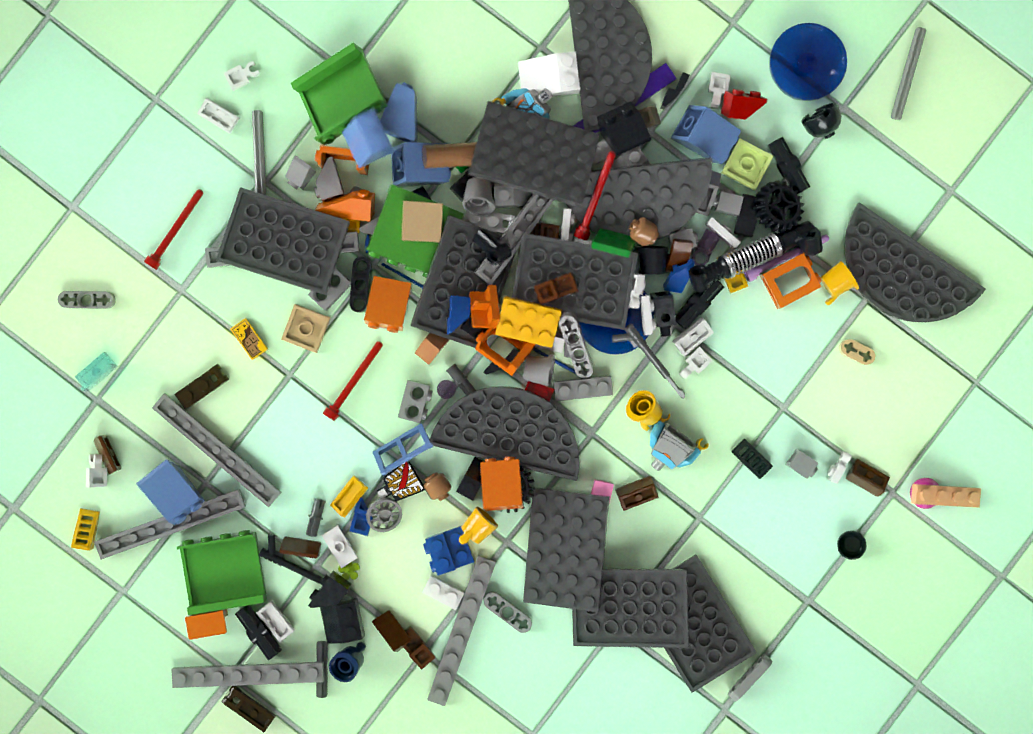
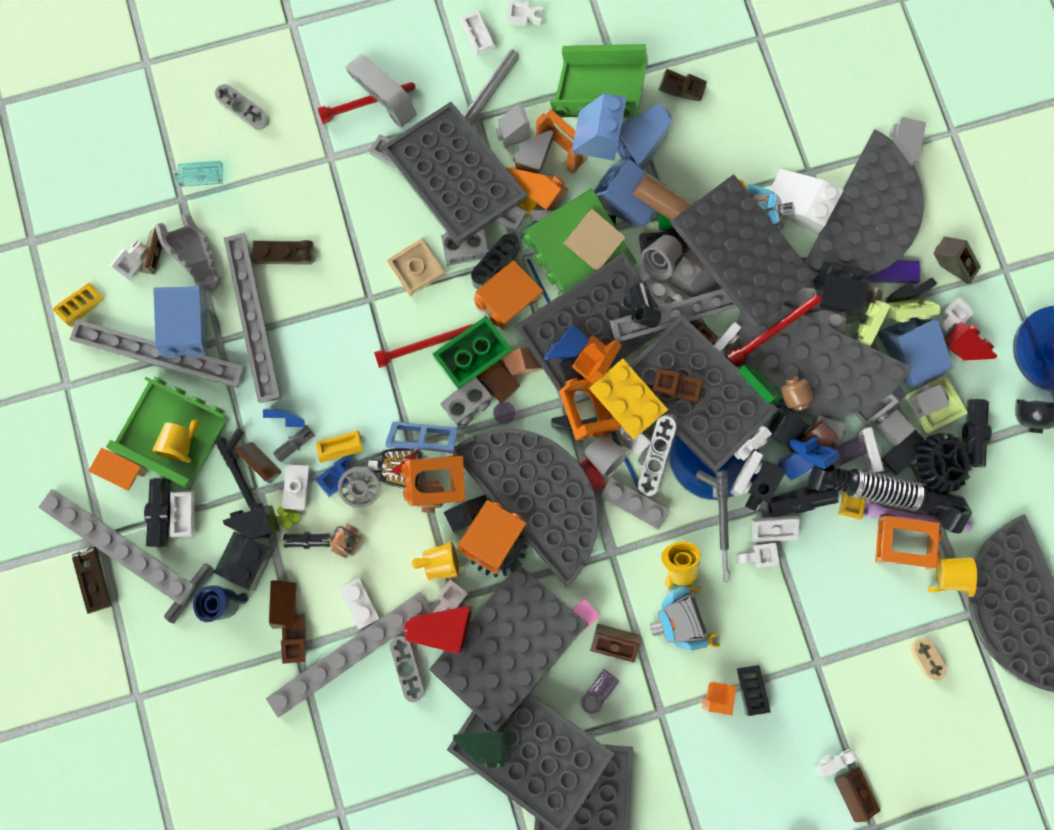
camera: 35 degrees right, 10 degrees down
tile [230,318,268,360] -> none
blue plate [423,525,474,576] -> none
dark grey axle [446,363,476,395] -> none
light grey brick [785,449,818,479] -> none
none -> yellow hat [152,420,200,463]
none -> light grey animal [155,213,222,290]
none -> blue slope [263,408,305,427]
none -> black pin [283,531,331,550]
none -> medium nougat head [329,523,362,559]
none -> light grey beam [345,54,417,128]
none -> orange panel [402,455,466,506]
none -> red slope [403,605,473,654]
none -> green slope [432,315,513,390]
none -> white plate [433,579,468,613]
none -> clear green slope [453,732,511,768]
none -> reddish brown slope [476,362,520,404]
none -> clear purple piece [579,669,620,714]
none -> dark brown slope [658,69,707,101]
none -> orange panel [701,682,736,716]
none -> blue slope [790,437,839,469]
none -> yellowish green plate [855,300,891,346]
none -> yellowish green plate [886,298,940,322]
none -> light grey brick [909,384,950,419]
none -> dark brown slope [933,236,981,284]

